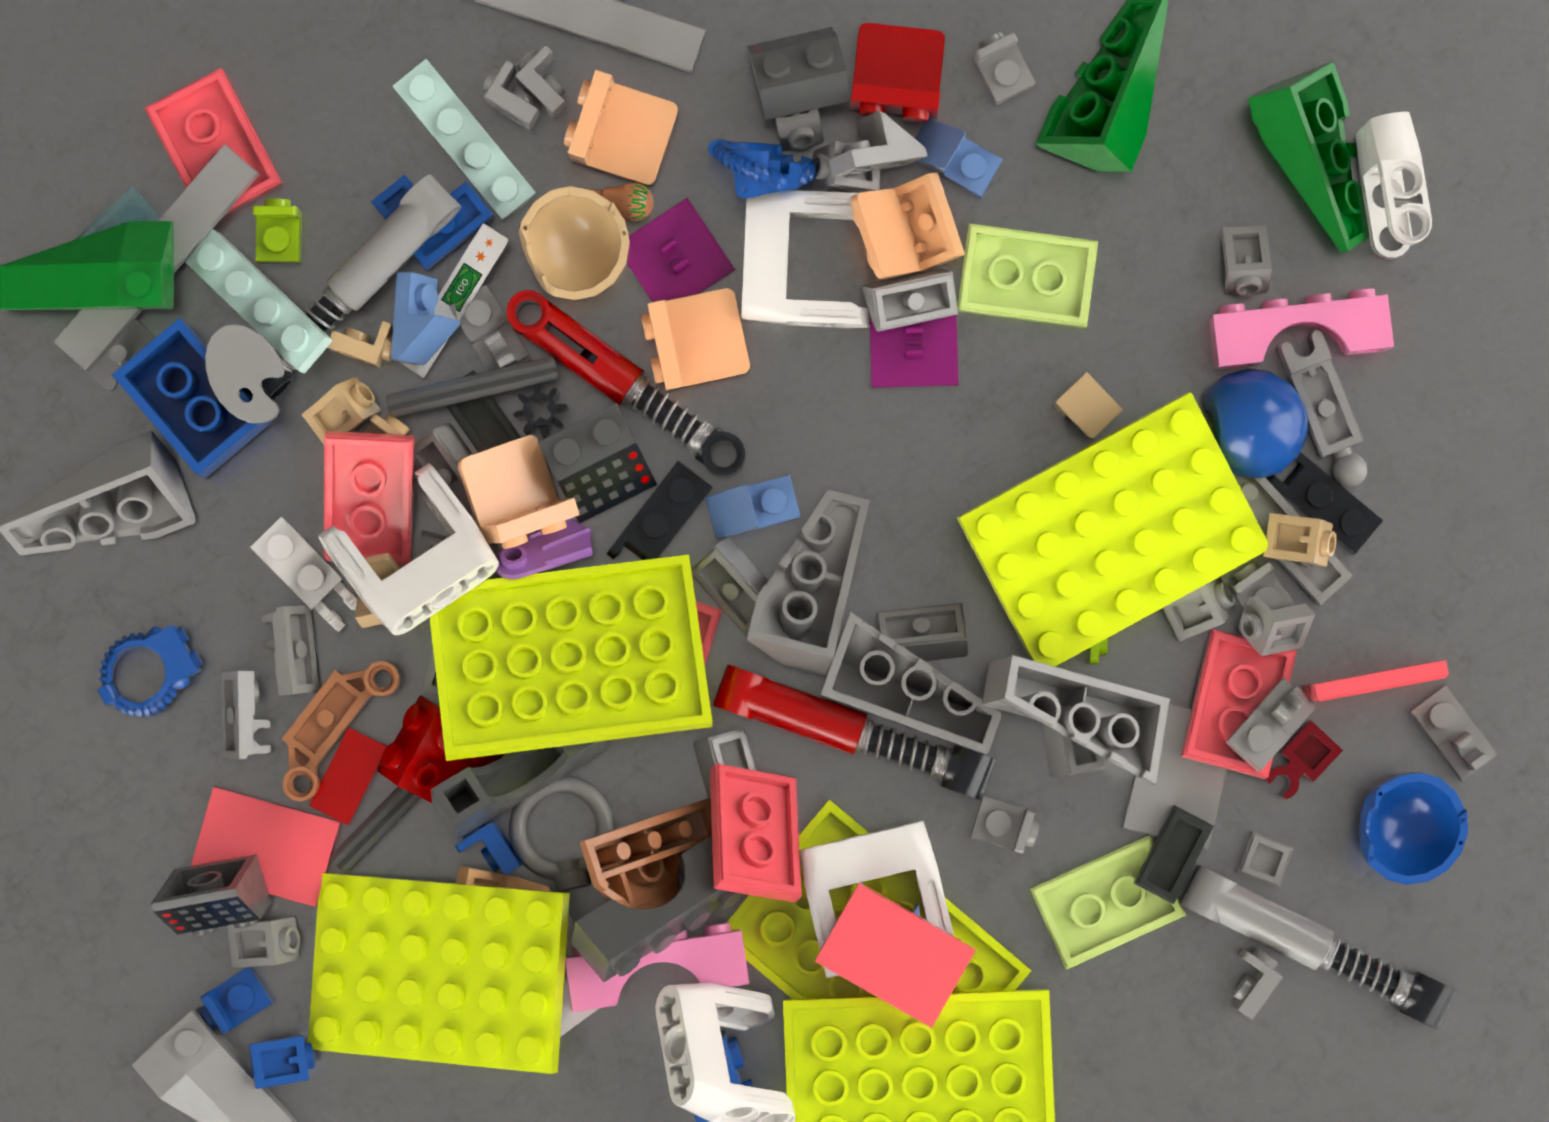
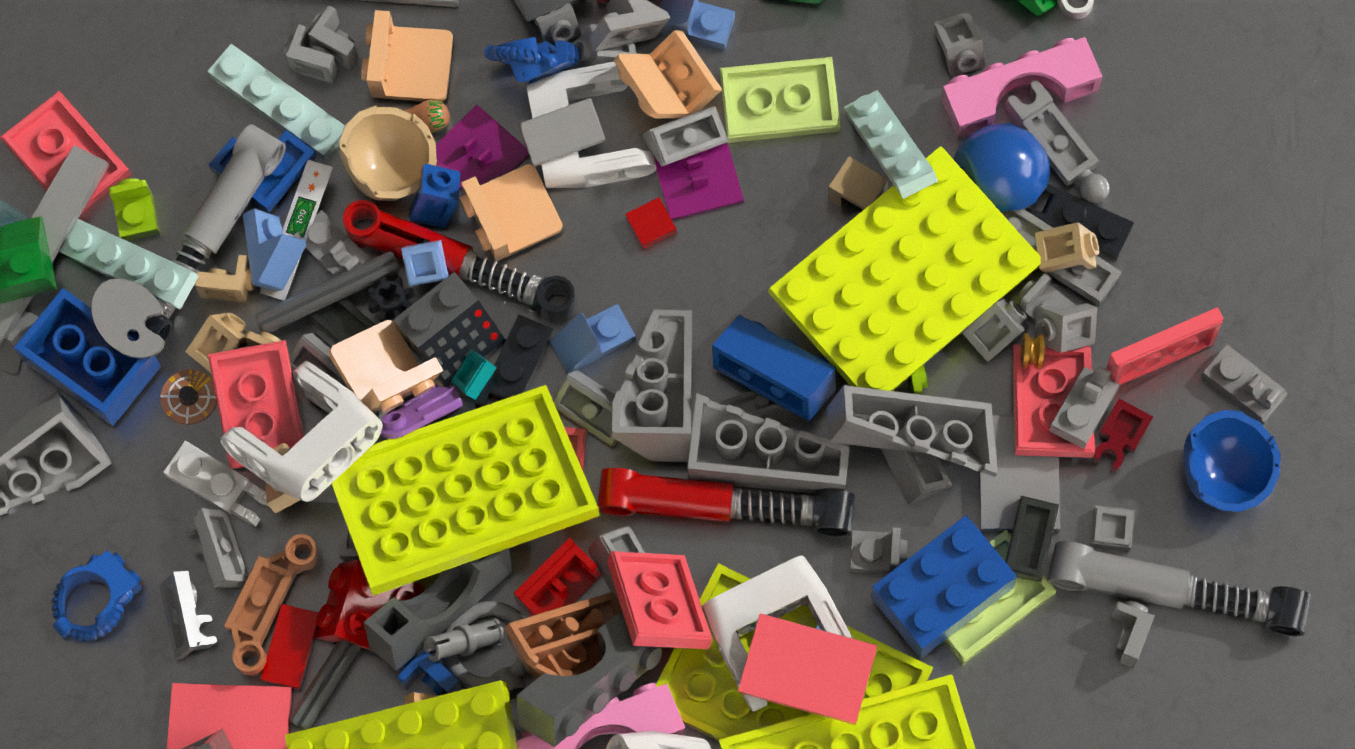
camera: 10 degrees left, 15 degrees down
none -> nougat piece [160,369,217,425]
none -> light blue tile [401,240,448,286]
none -> blue bracket [409,164,460,228]
none -> light grey pin [424,618,504,662]
none -> teal tile [451,350,497,400]
none -> red hinge [513,537,602,616]
none -> light grey slope [519,98,606,167]
none -> red tile [625,197,677,250]
none -> blue brick [712,314,836,422]
none -> light aqua plate [844,90,938,199]
none -> blue brick [871,515,1017,659]
none -> pearl gold bush [1020,333,1045,369]

